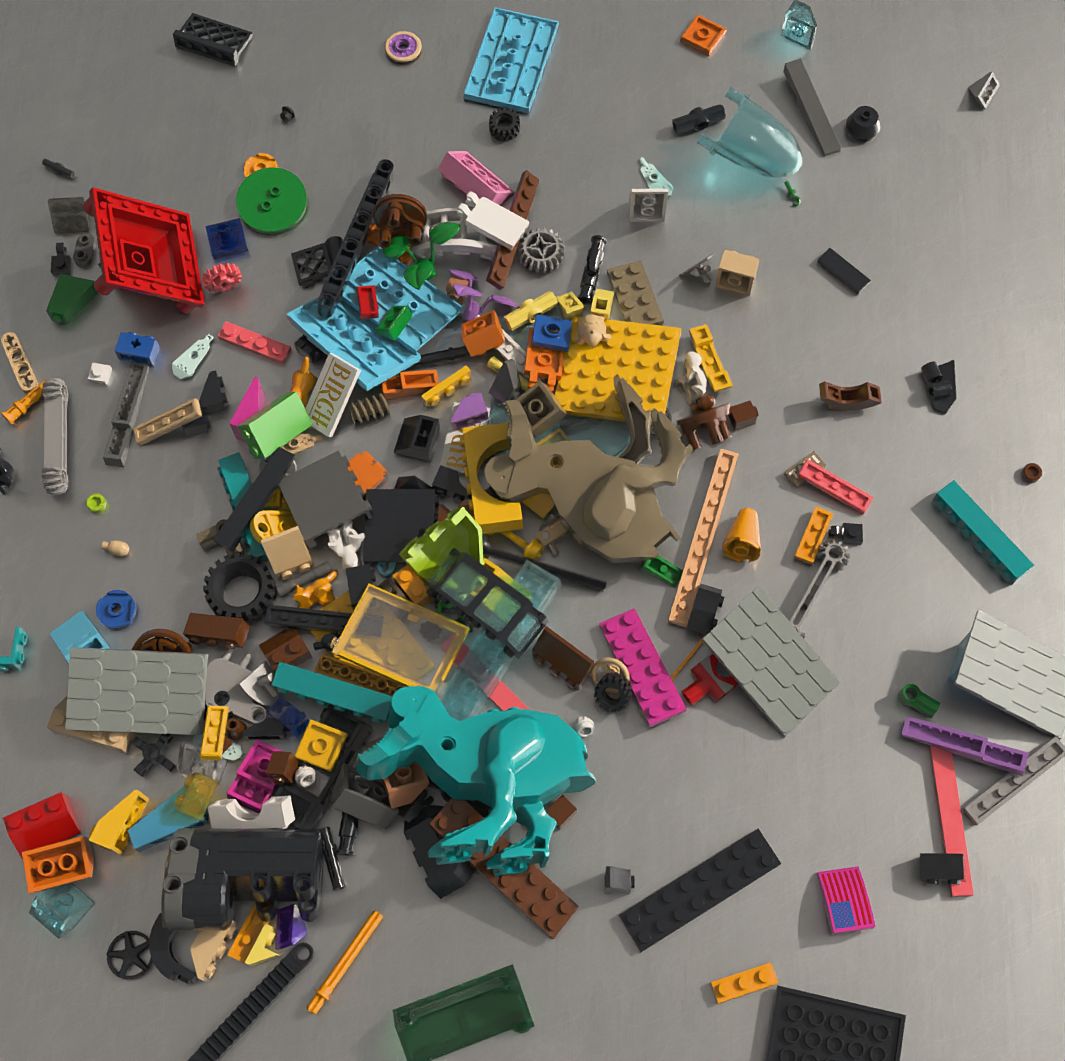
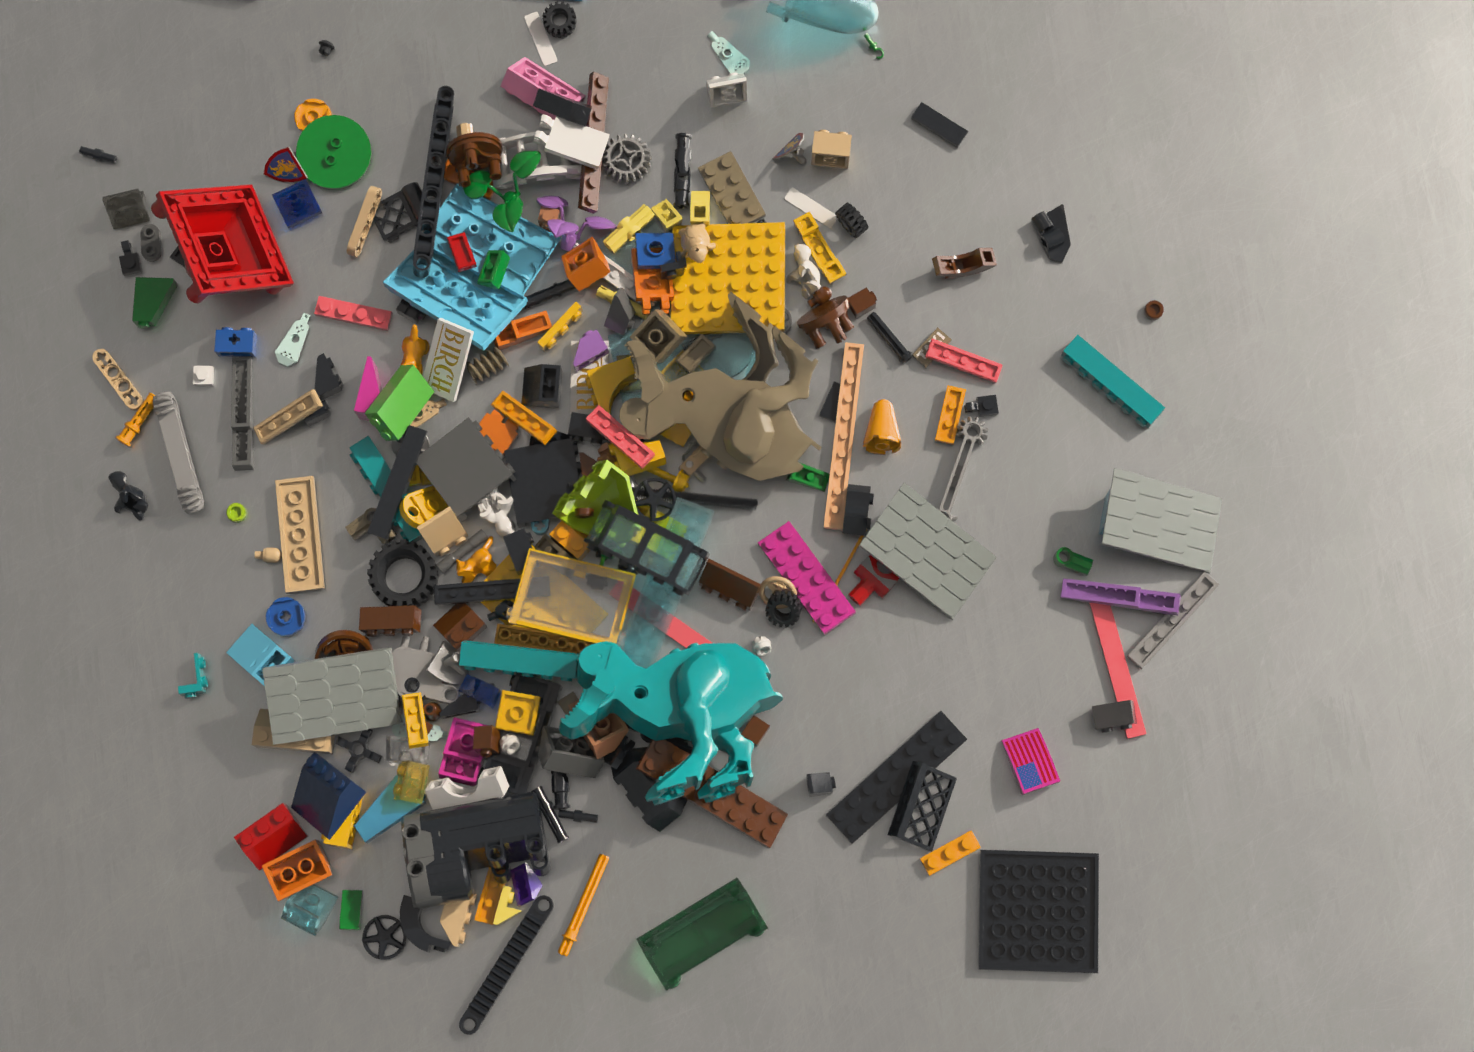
camera: 10 degrees left, 10 degrees up
coral gear [201,263,242,293] -> none
none -> shield [263,146,308,182]
none -> tan plate [275,476,325,594]
none -> dark blue slope [291,752,366,840]
none -> green slope [339,890,363,930]
none -> tan beam [346,186,382,257]
none -> light orange tile [491,391,557,445]
none -> white sticker [524,12,557,66]
none -> black slope [533,88,592,127]
none -> black bar [558,809,598,823]
none -> reddish brown tile [575,508,594,518]
none -> coral plate [586,405,655,469]
none -> black wheel [633,478,676,521]
none -> black bracket [660,251,687,280]
none -> dark tan tile [676,334,716,373]
none -> white sticker [784,187,837,228]
none -> black tile [819,381,840,423]
none -> black tyre [835,202,869,238]
none -> black axle [867,312,912,363]
none -> black fence [887,761,957,852]

